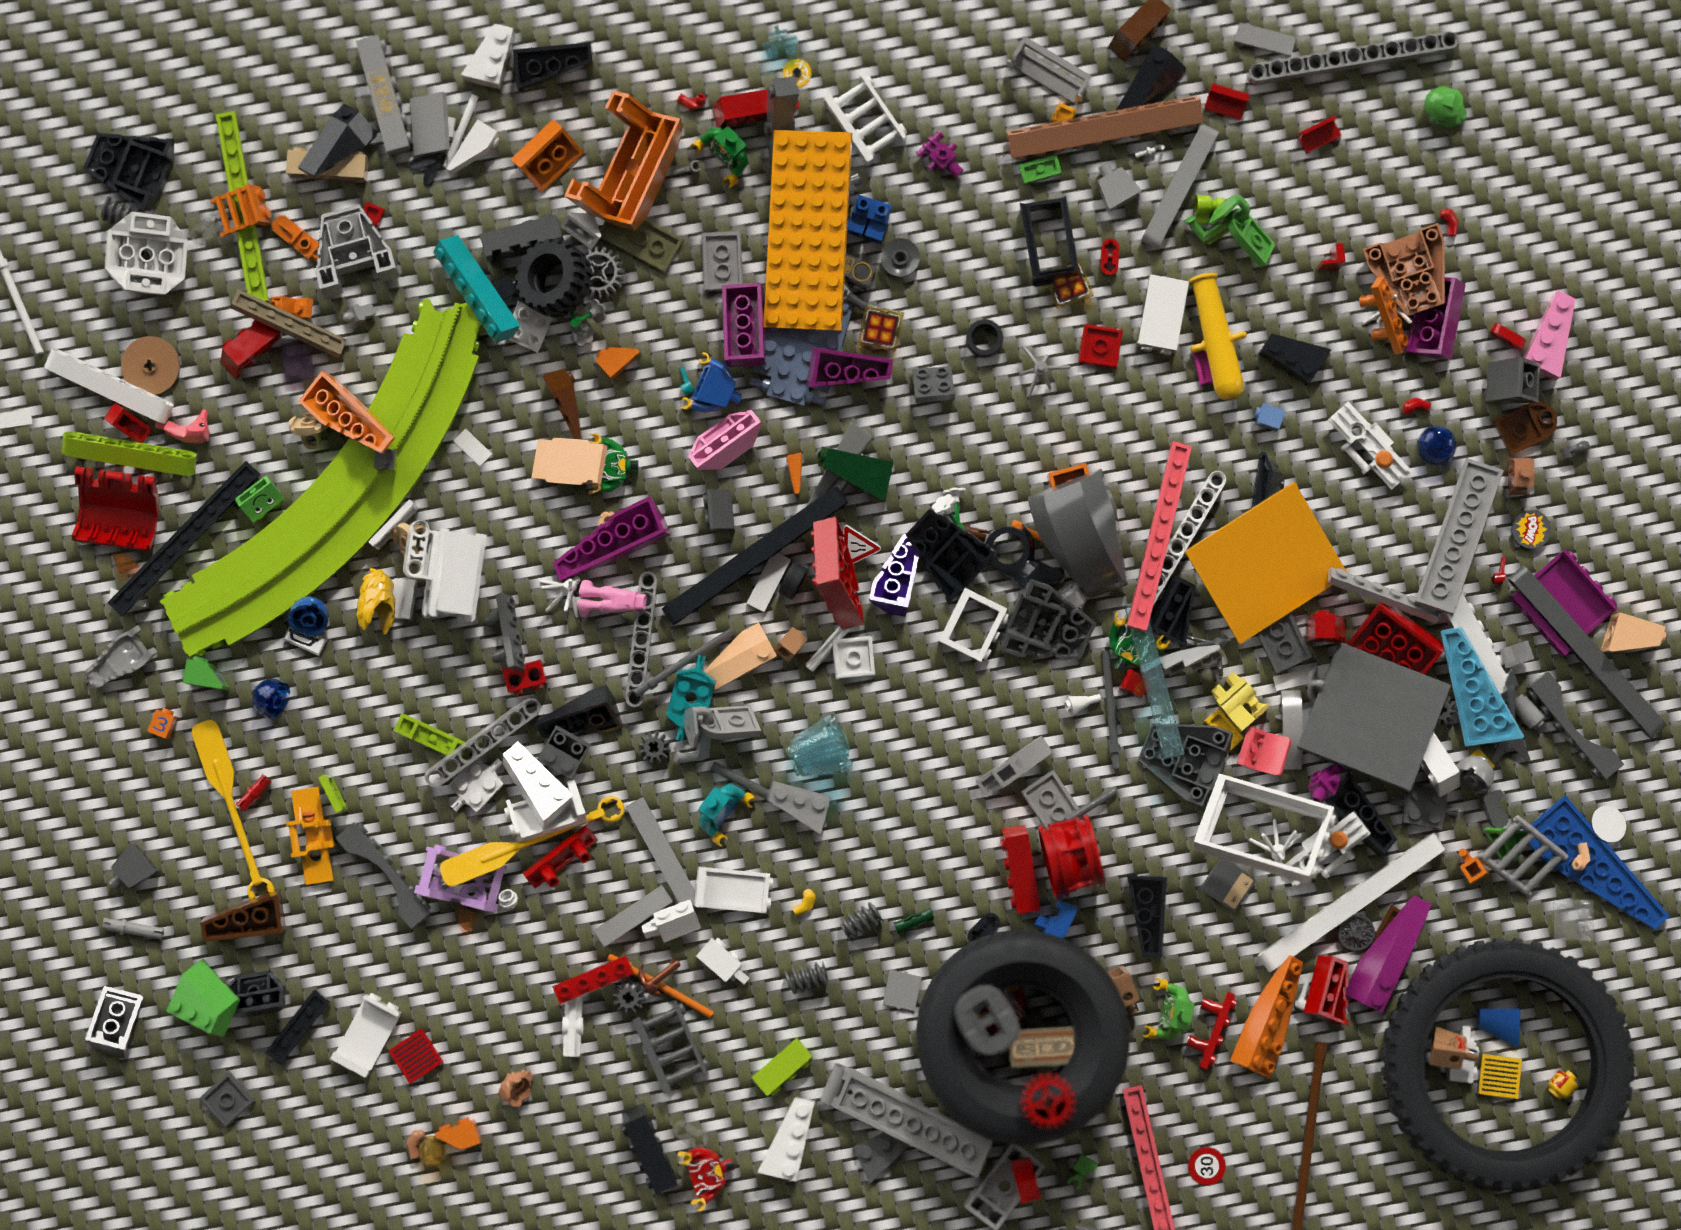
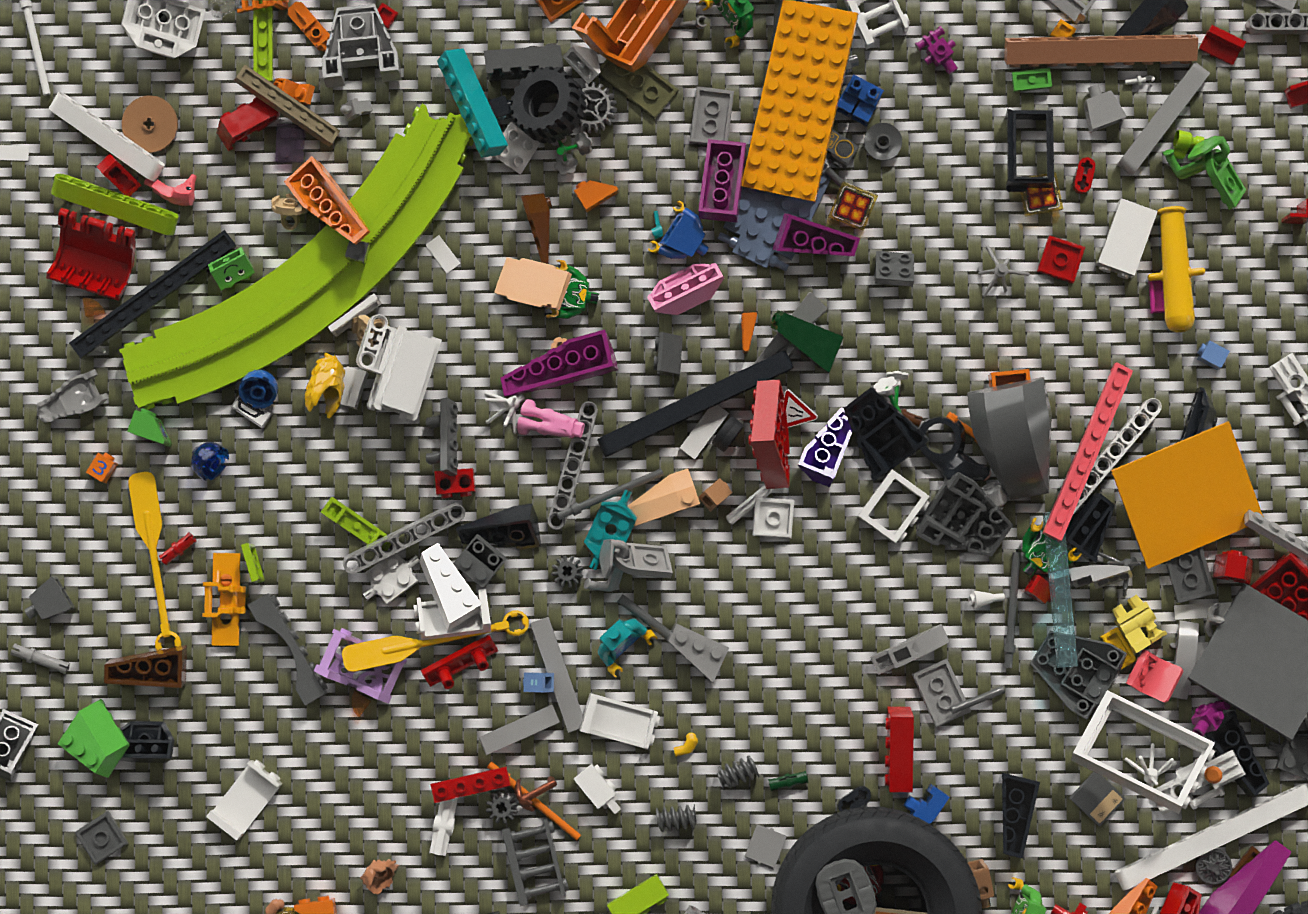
camera: 15 degrees right, 0 degrees up
black plate [265,989,331,1065] -> none
red tile [388,1028,444,1084] -> none
white plate [498,889,518,910] -> none
white hinge [642,899,701,942] -> none
clear light blue cone [786,714,853,776] -> none
black tyre [966,319,1003,358] -> none
red wheel [1038,814,1106,900] -> none
black wedge [1258,334,1332,385] -> none
none -> medium blue brick [523,672,554,692]

